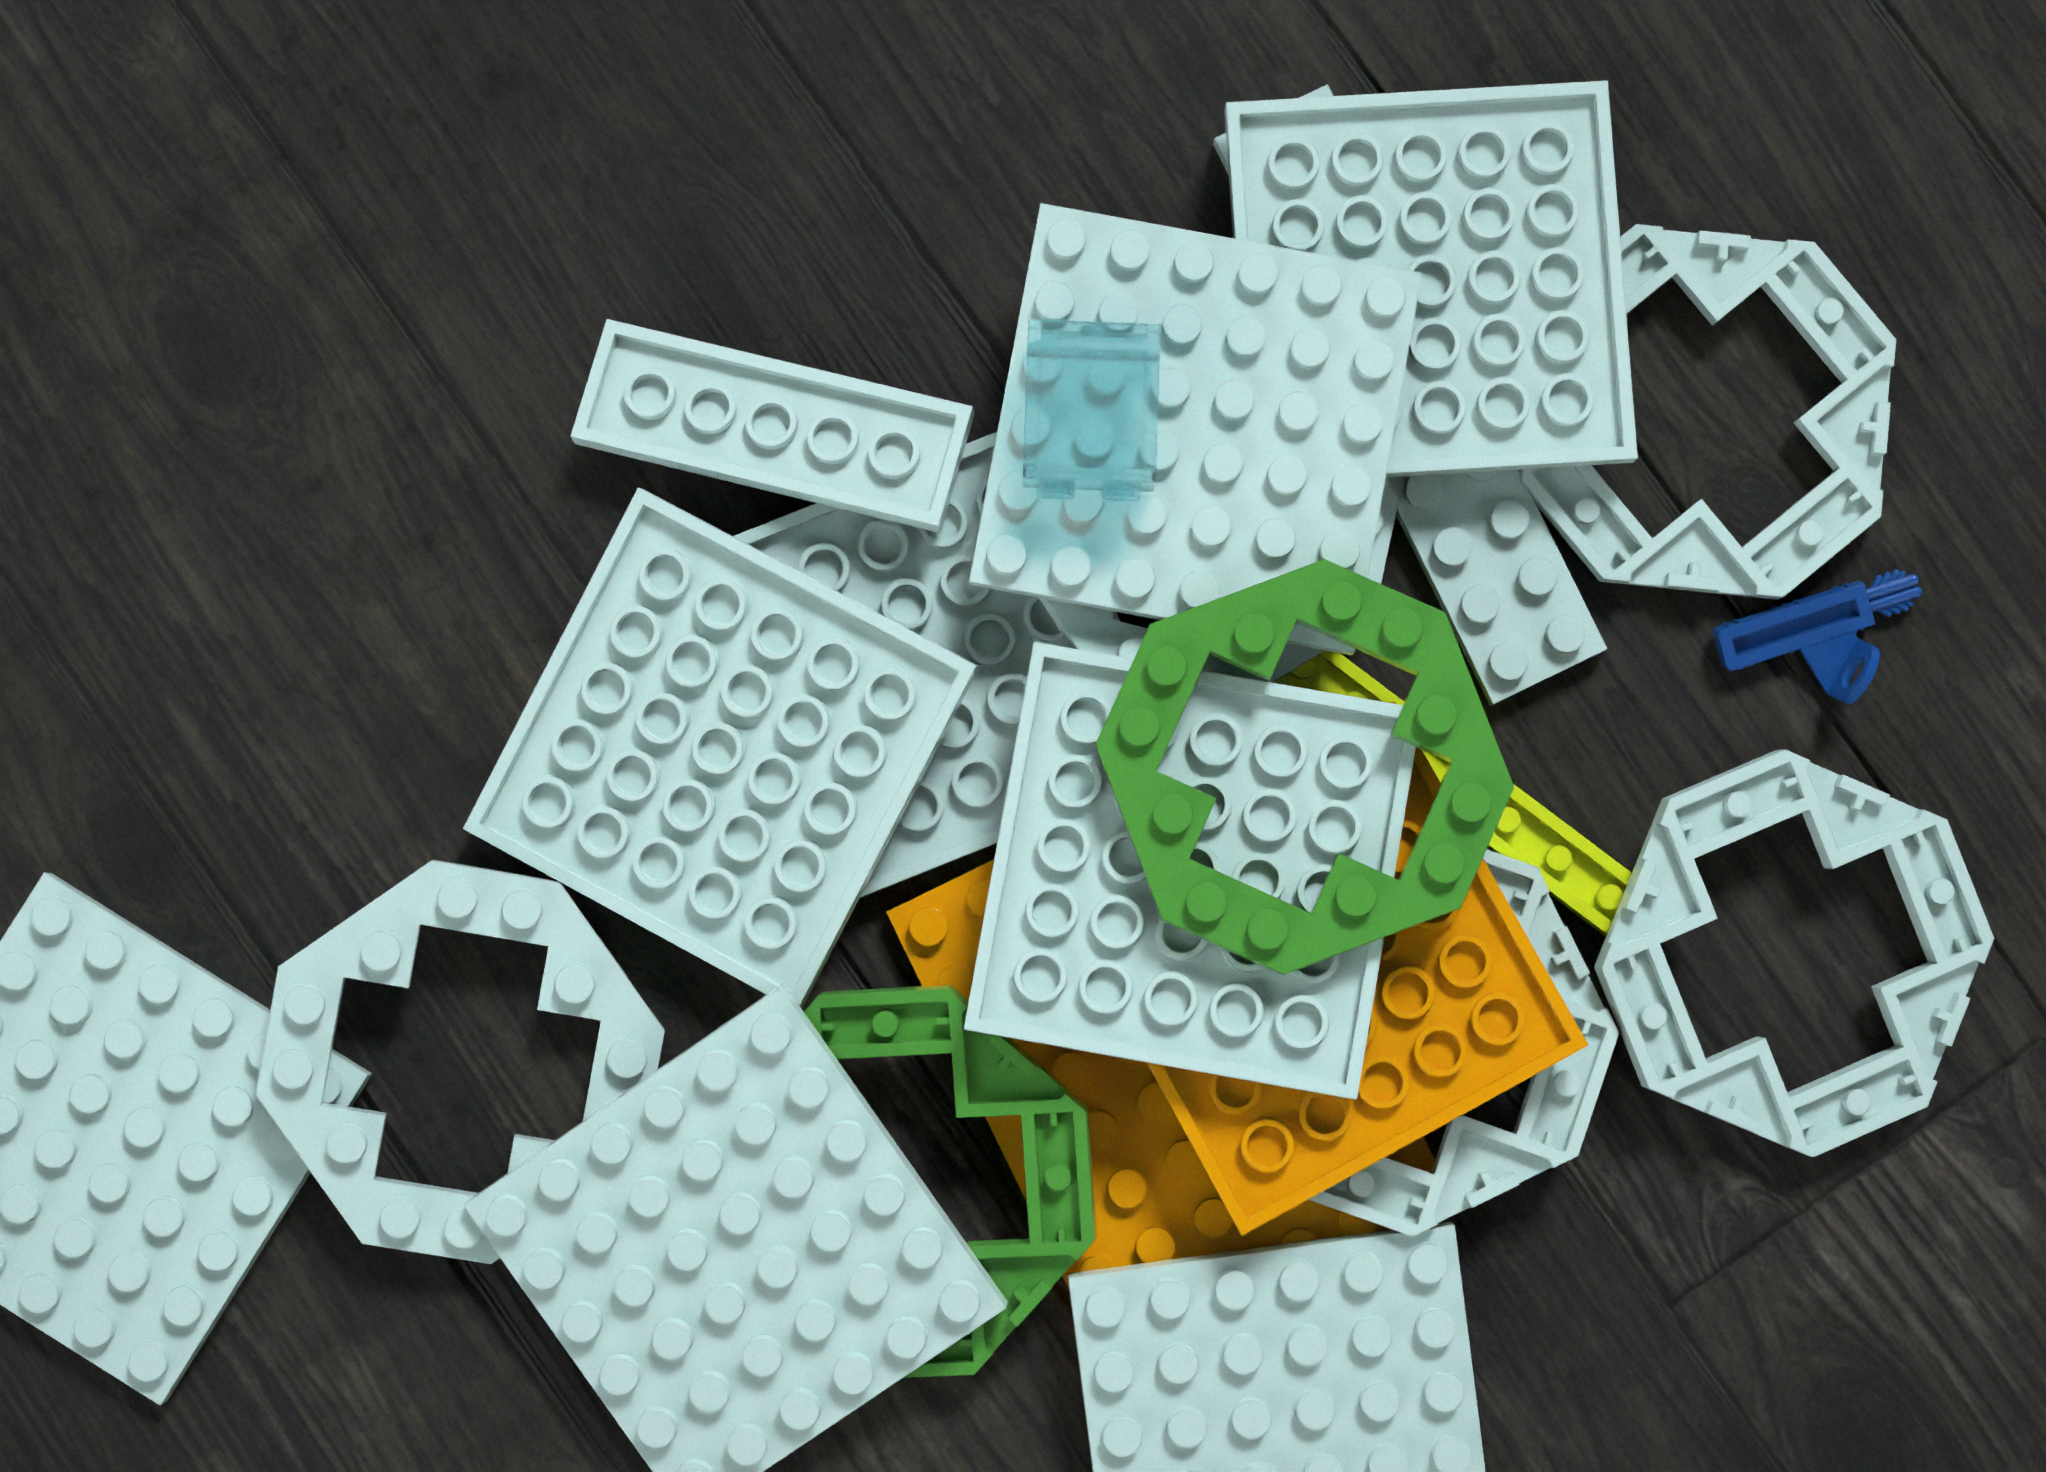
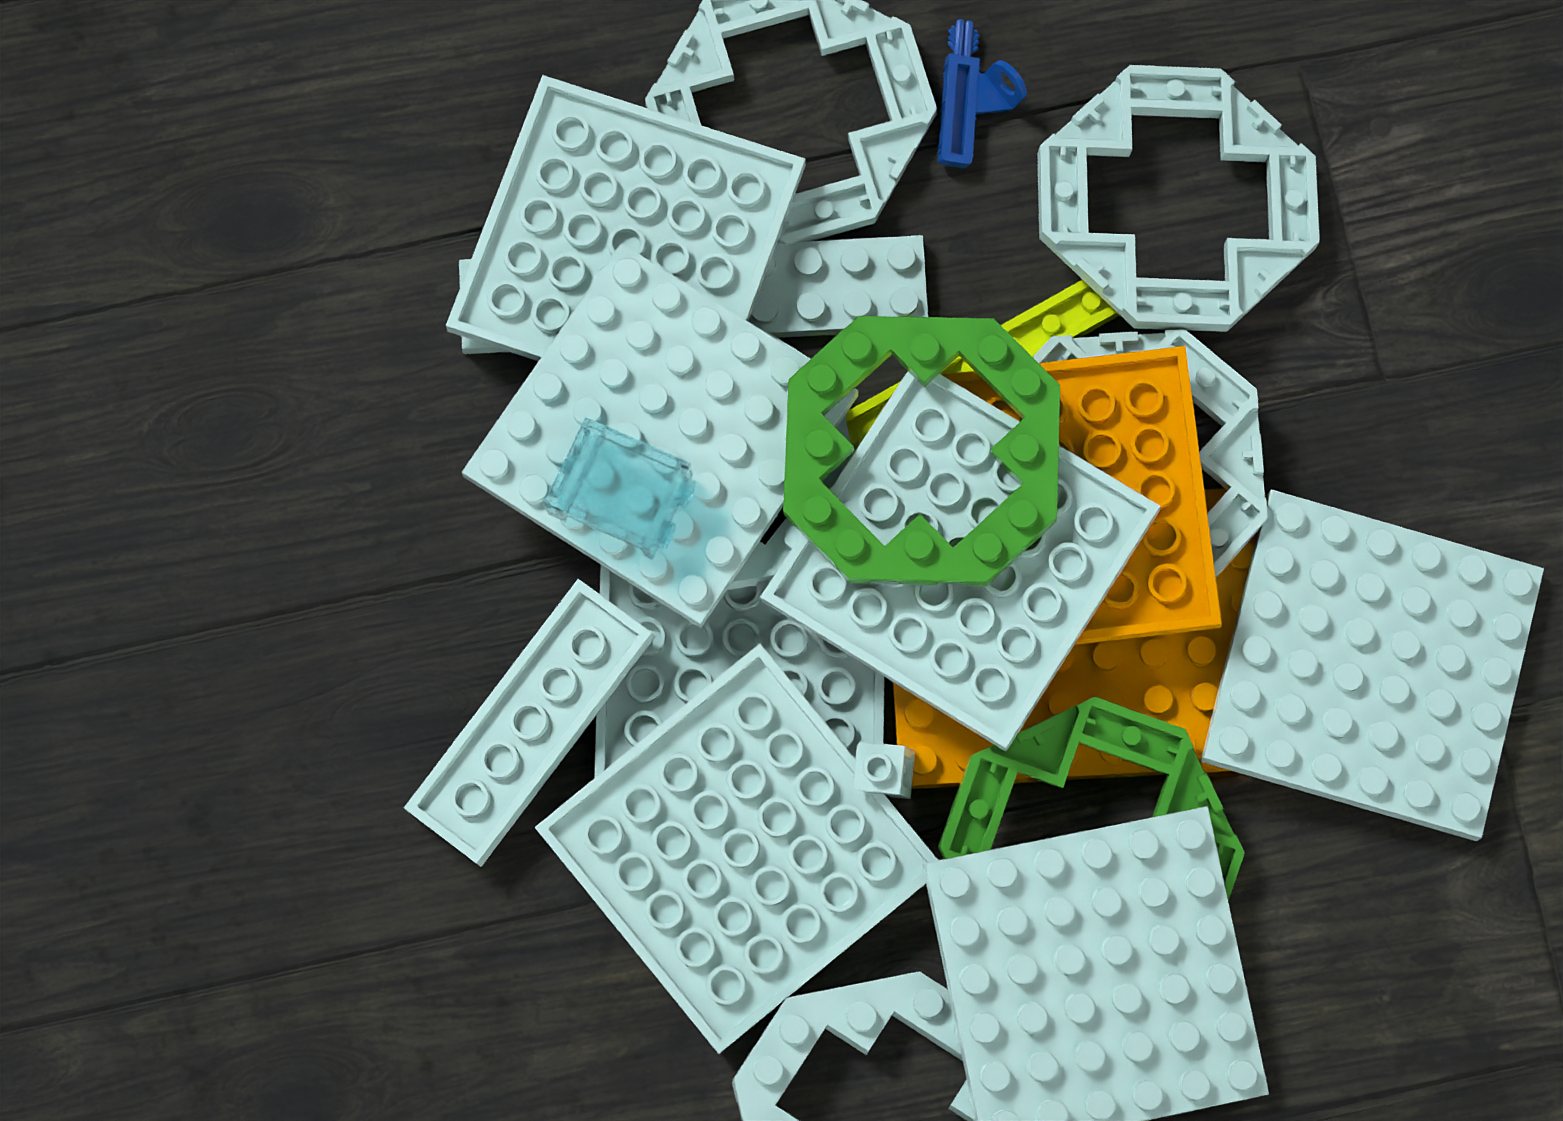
camera: 65 degrees left, 10 degrees down
none -> light aqua bracket [853,742,915,799]

